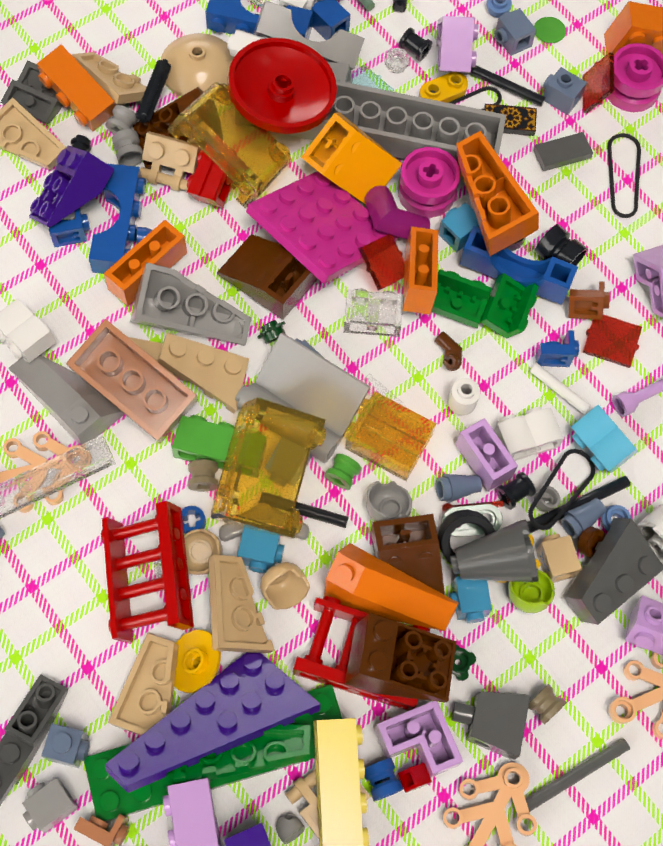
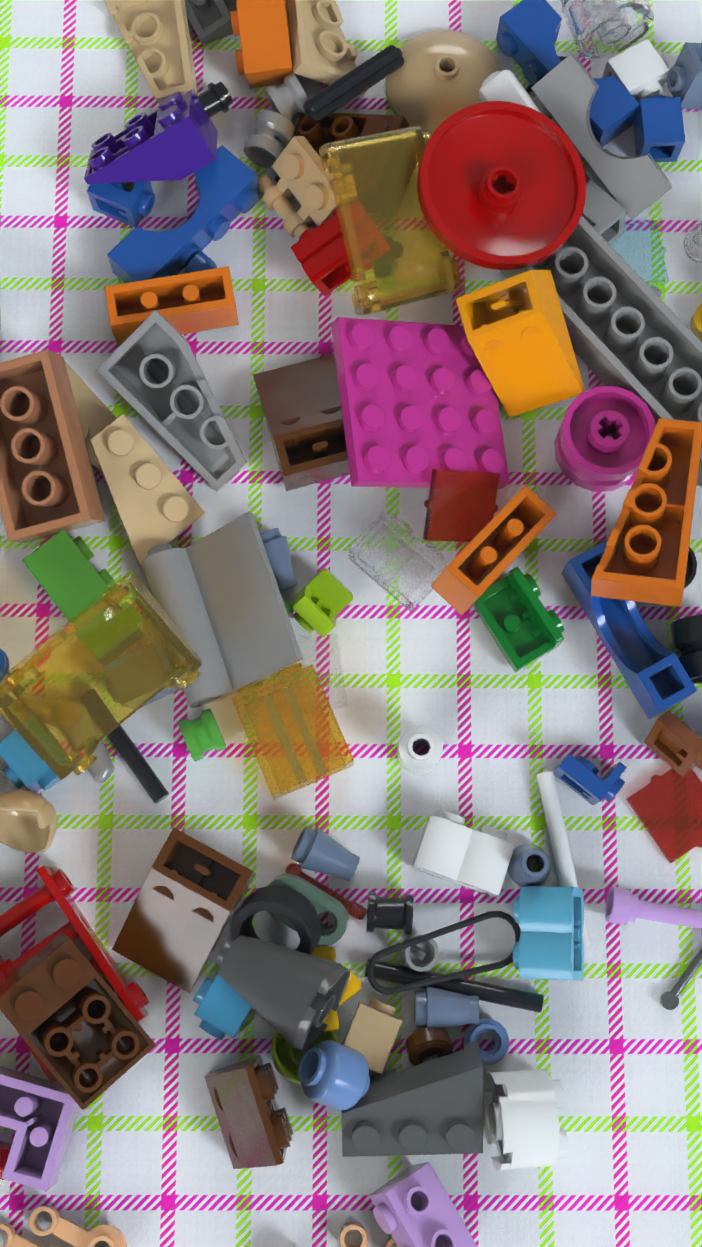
camera: 40 degrees right, 10 degrees up
dark tan wheel [188,459,218,492] -> none
dark green plate [257,320,286,344] -> none
orange wedge [324,543,459,631] -> none
magenta brick [364,186,430,240] -> none
light grey hair [366,481,412,521] -> none
reddish brown arm [435,331,463,371] -> none
dark azure brick [438,202,480,253] -> none
dark grey torso [451,691,530,760] -> none
dark green plate [452,644,476,681] -> none
lavender brick [455,418,518,492] -> none
green bracket [480,273,539,339] -> none
dark tan wheel [528,684,567,725] -> none
none -> reddish brown slope [205,1055,293,1169]
none -> lime bracket [292,568,353,638]
none -> medium blue head [298,1040,370,1110]
none -> sand blue cone [507,844,551,886]

